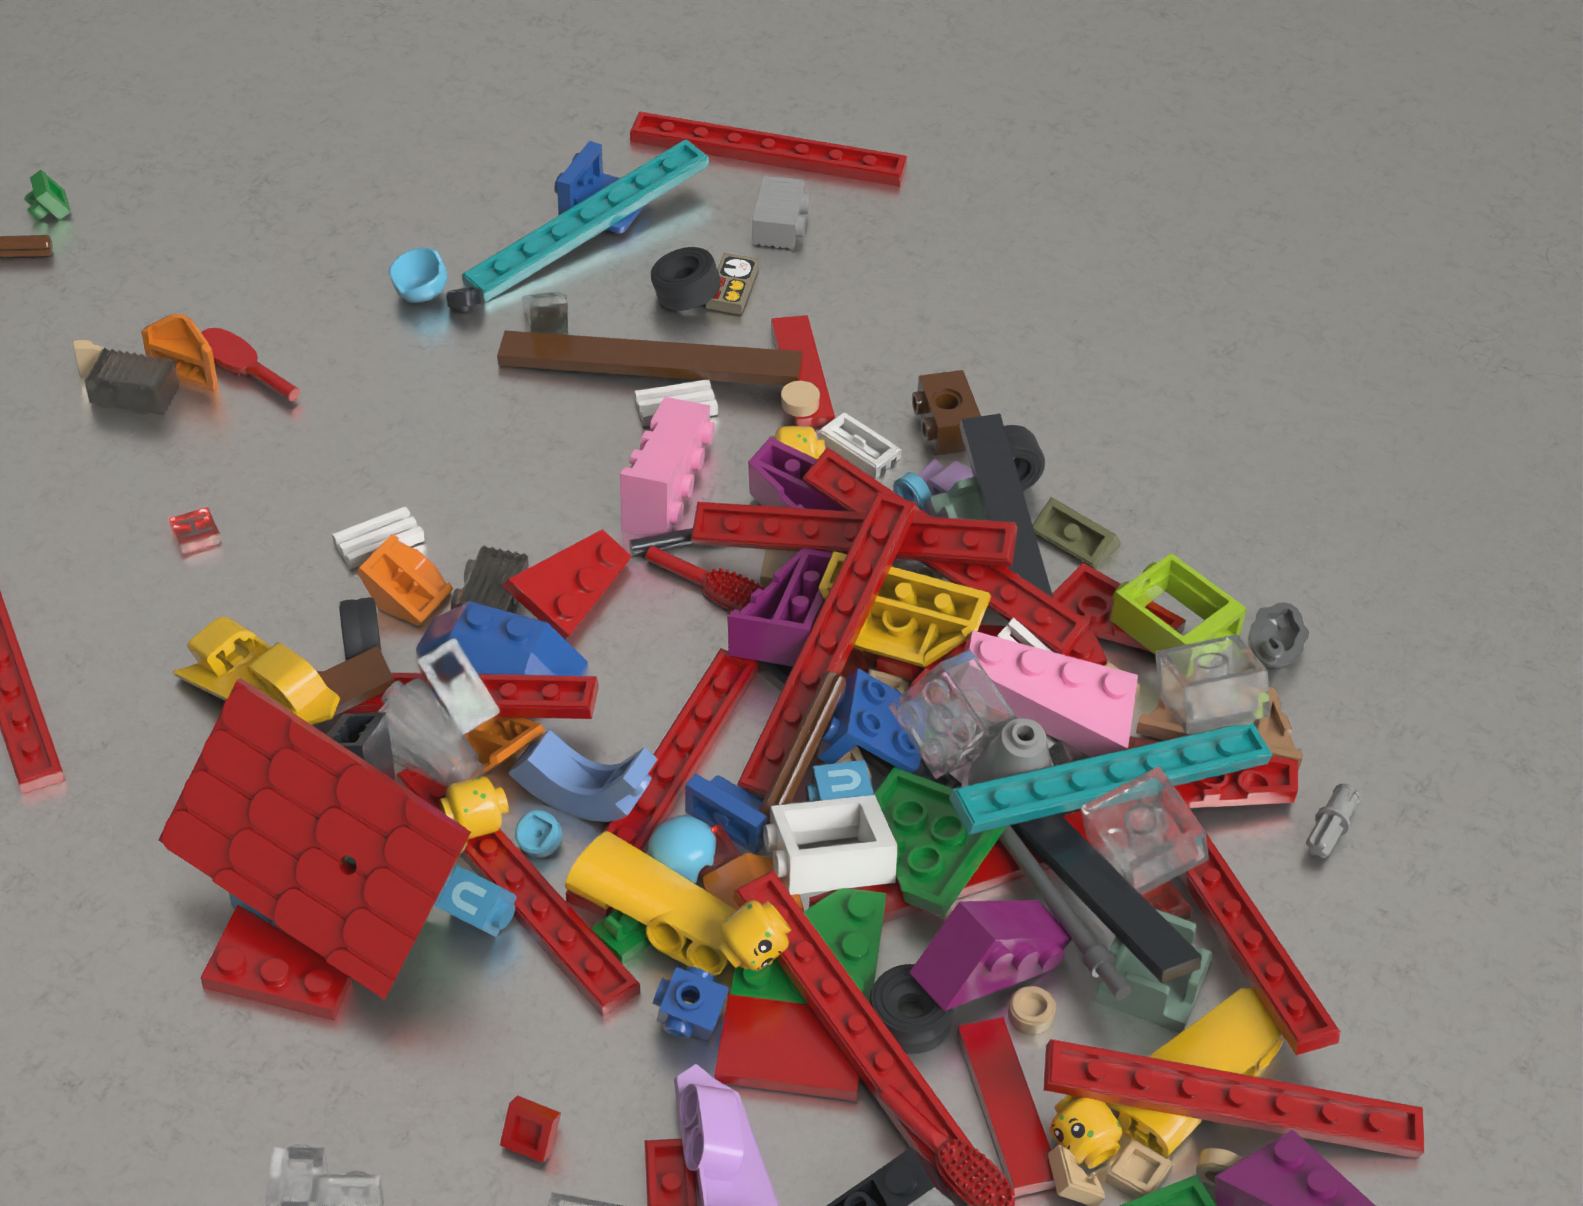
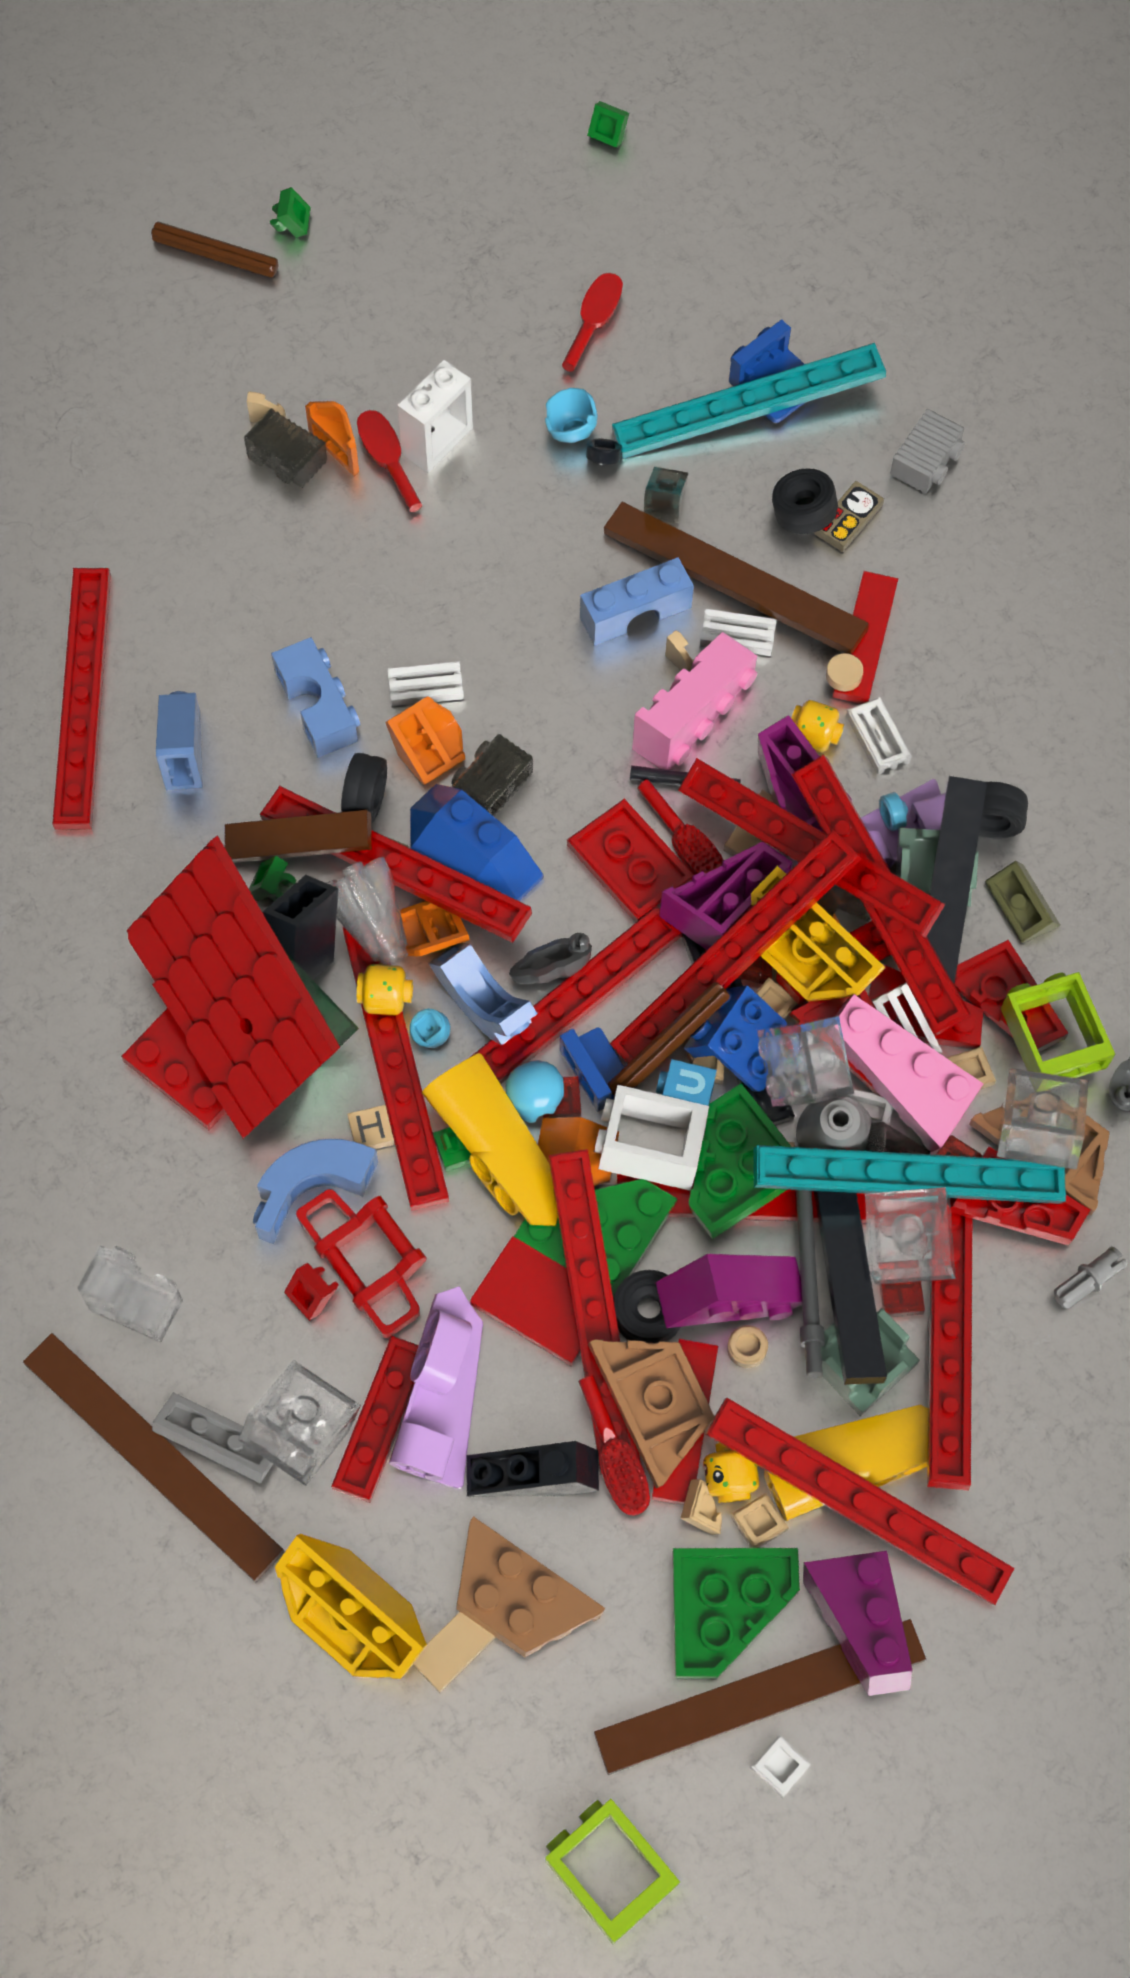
camera: 25 degrees right, 20 degrees up
clear red tile [169,507,221,555] -> none
yellow panel [172,616,340,725] -> none
clear smoke slope [416,637,501,735] -> none
dark azure brick [436,865,517,937] -> none
red wing [501,529,632,639] -> none
red tile [630,112,907,187] -> none
blue brick [652,966,729,1042] -> none
yellow head [719,900,791,971] -> none
reddish brown brick [912,370,981,456] -> none
tan tile [1196,1148,1243,1186] -> none
none -> medium blue slope [156,691,203,791]
none -> medium blue arch [253,1139,378,1244]
none -> medium blue arch [271,637,360,758]
none -> red bar [296,1189,427,1339]
none -> tan tile [347,1105,395,1149]
none -> white window [397,360,473,473]
none -> dark grey arm [509,933,592,984]
none -> red piece [562,273,623,372]
none -> red tile [567,798,694,923]
none -> medium blue arch [580,557,694,646]
none -> green tile [587,101,629,148]
none -> medium nougat wing [588,1339,715,1488]
none -> tan tile [665,630,694,671]

